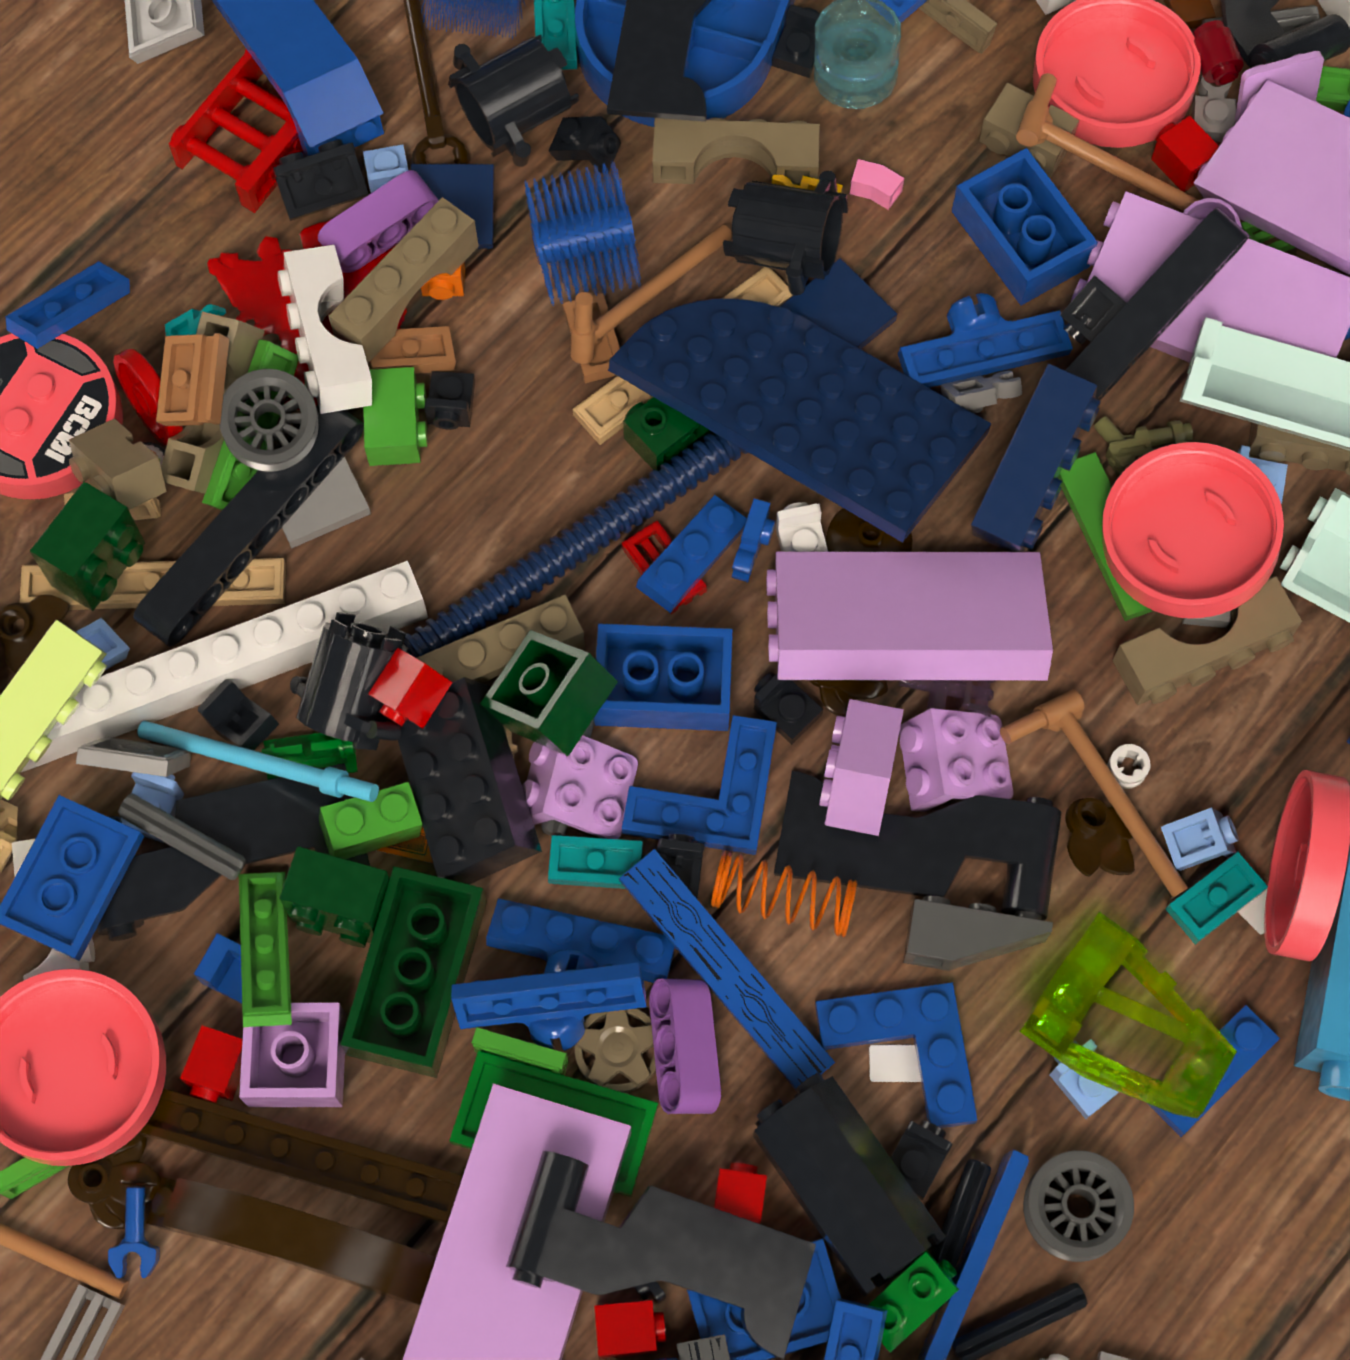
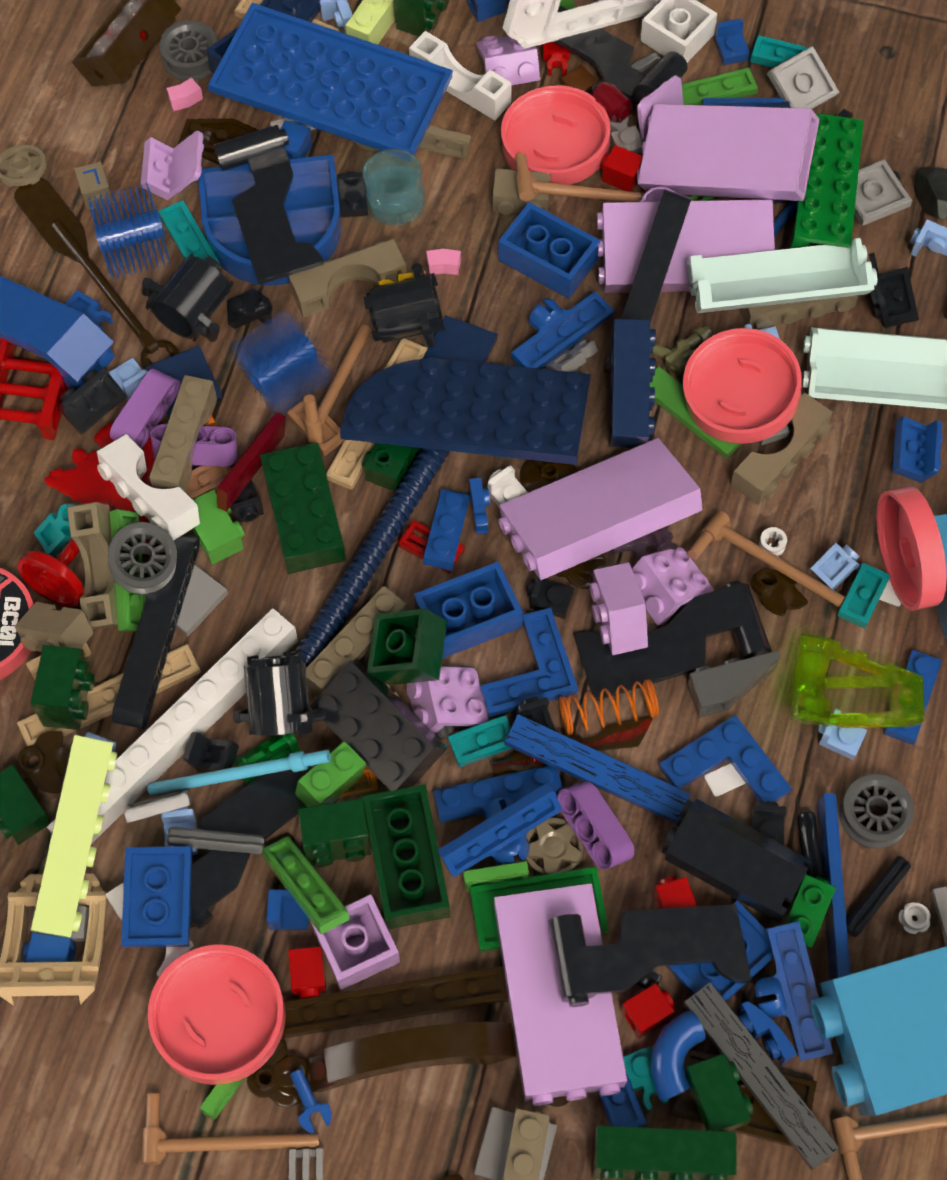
camera: 25 degrees left, 5 degrees down
medium nougat plate [156,333,229,426] -> none
red brick [368,648,453,729] -> none
black bracket [1060,275,1126,345] -> none
none -> blue plate [64,290,113,332]
none -> medium lavender beam [150,424,238,467]
none -> dark red tile [217,413,286,512]
none -> dark green brick [260,442,346,574]
none -> dark brown sword [490,716,653,776]

